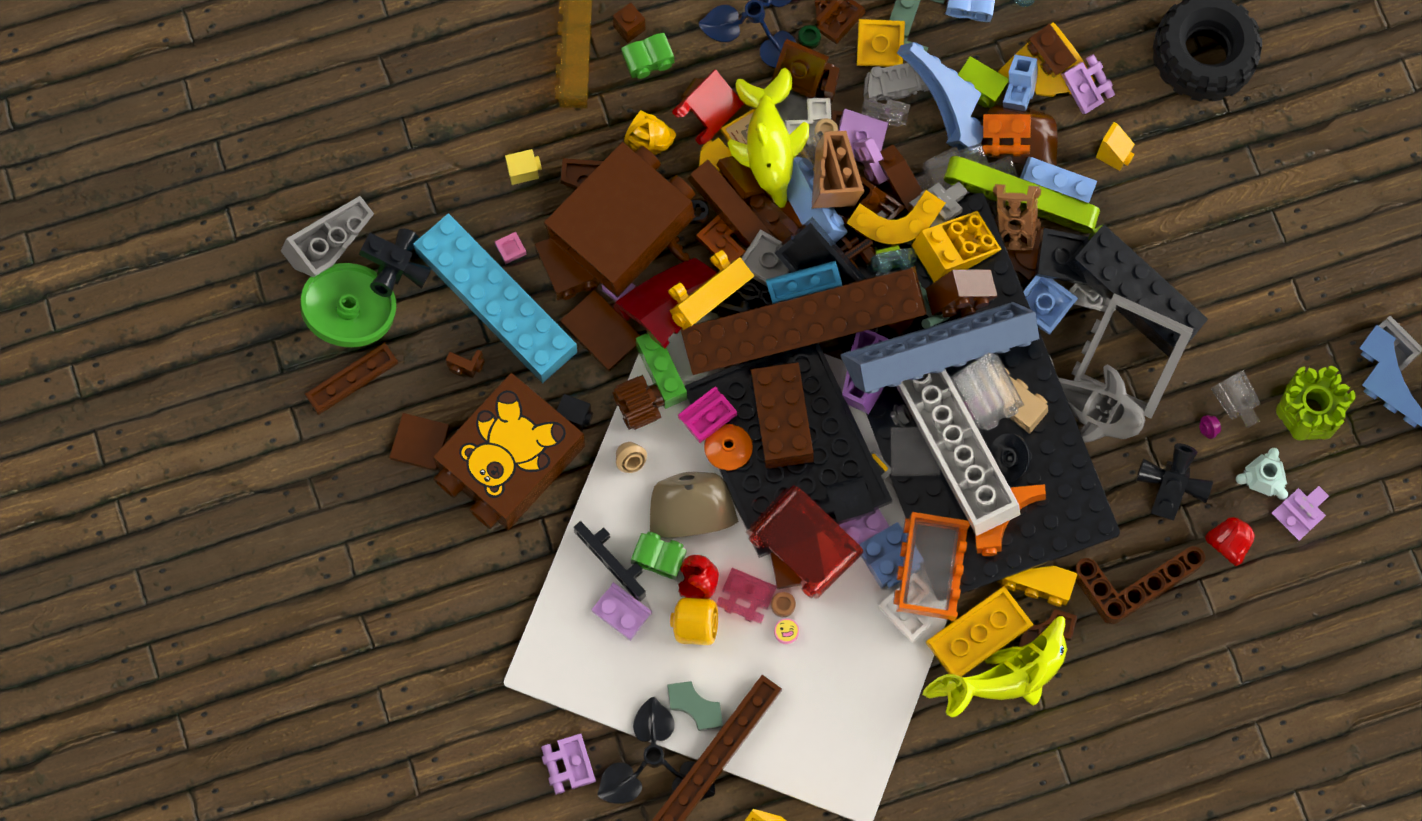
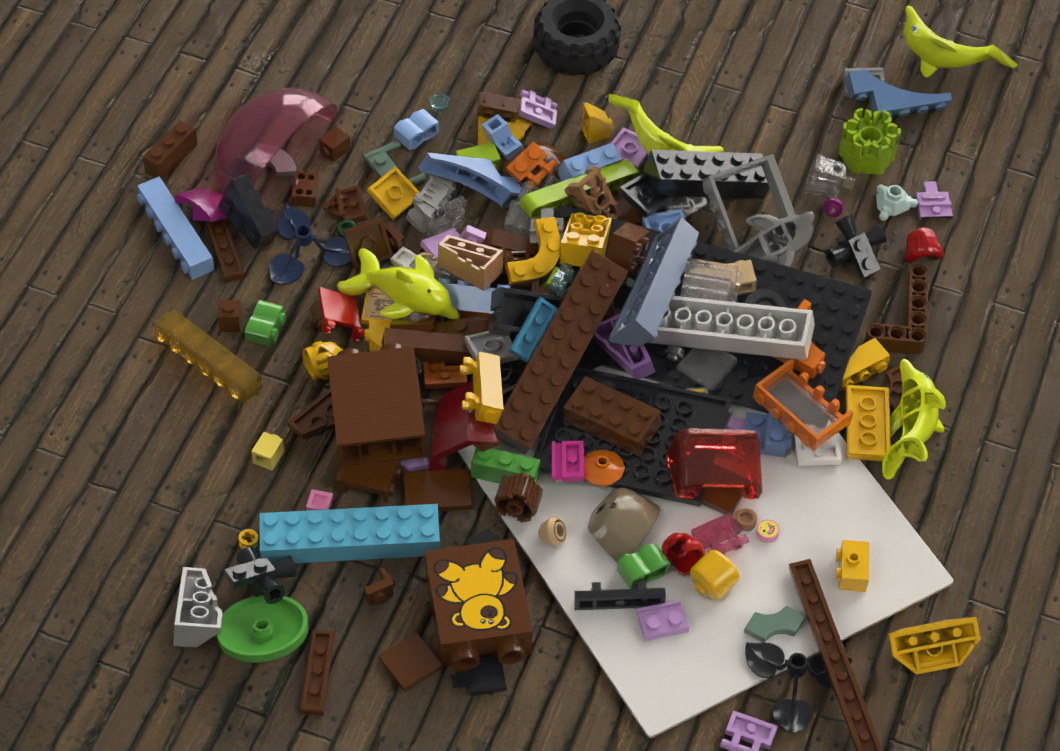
camera: 50 degrees left, 20 degrees down
none -> yellow bush [239,529,259,550]
none -> black piece [451,655,507,696]
none -> neon yellow animal [608,94,724,155]
none -> lavender tile [611,127,649,171]
none -> yellow brick [835,540,869,592]

